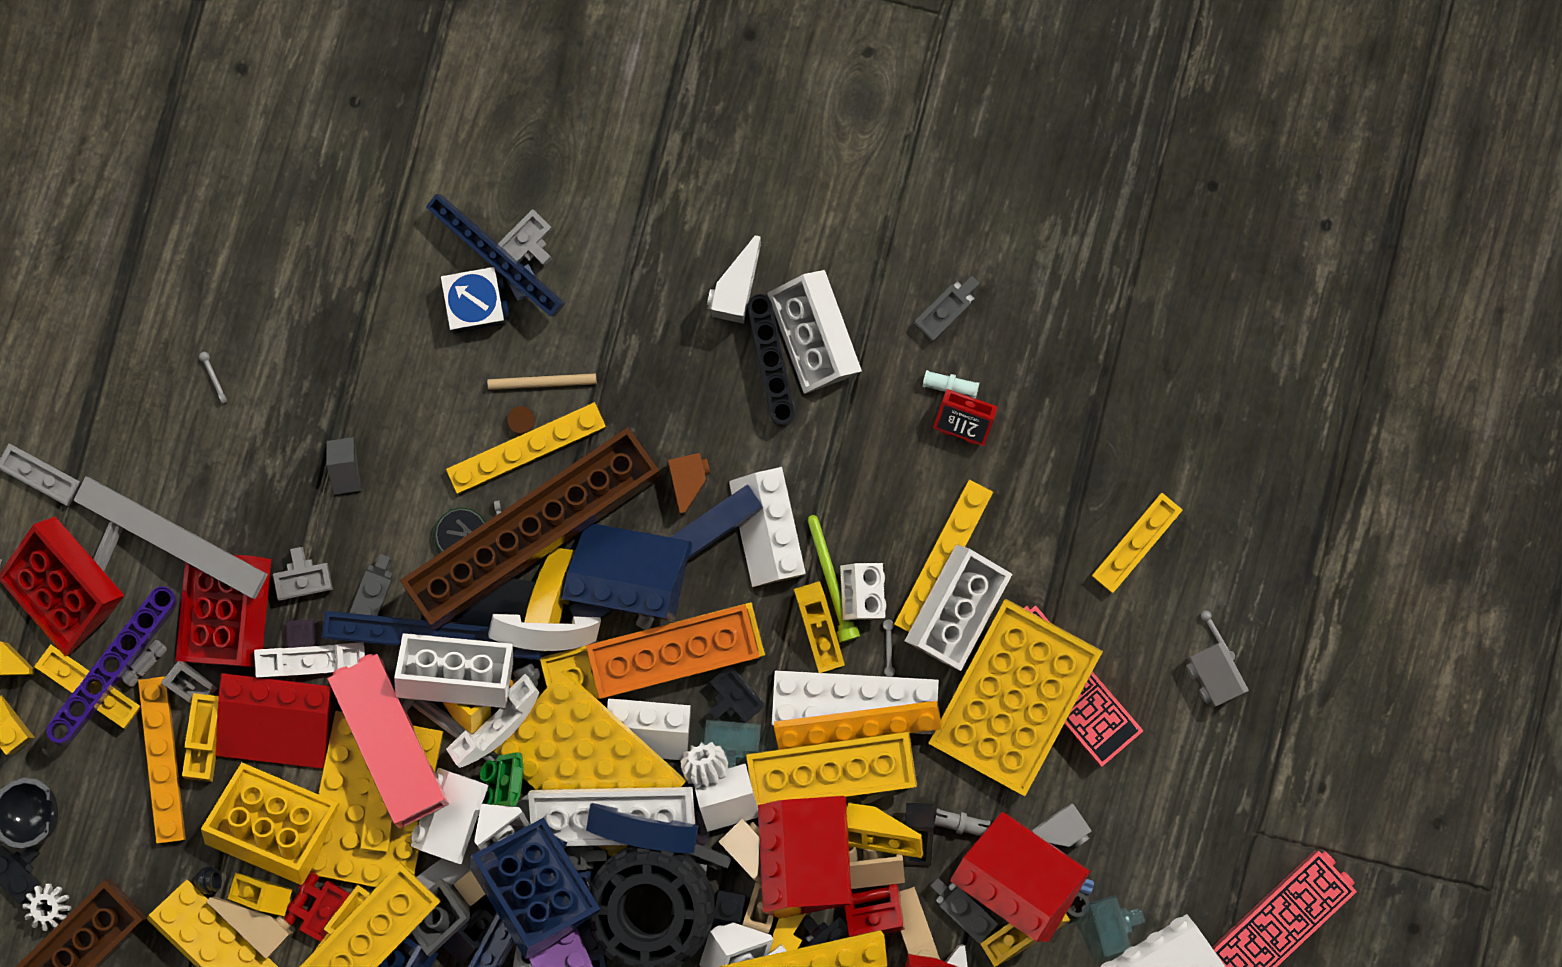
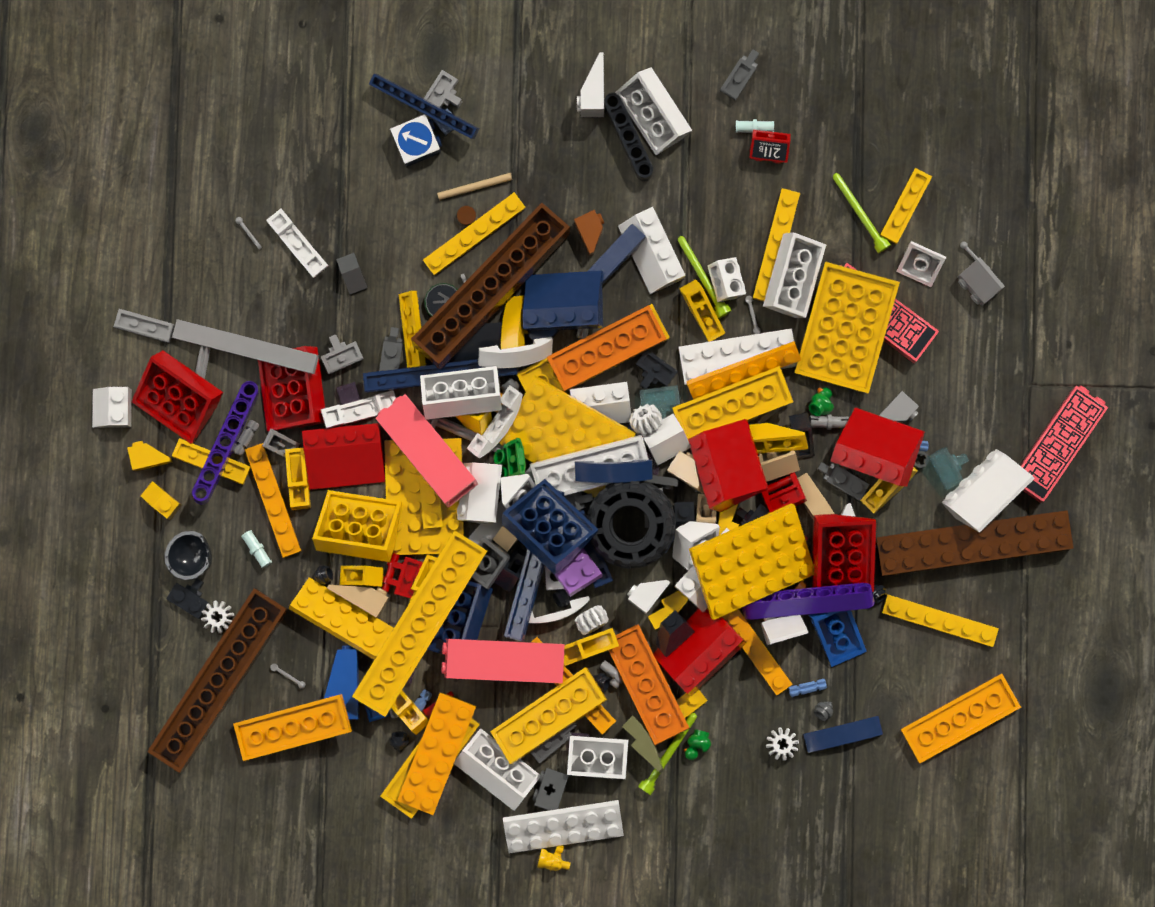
camera: 10 degrees left, 0 degrees up
none -> light aqua pin [241,530,272,569]
none -> white slope [266,209,328,278]
none -> yellow plate [399,291,426,368]
none -> green animal [809,388,834,417]
none -> lime piece [833,173,891,254]
none -> white slope [896,241,946,287]

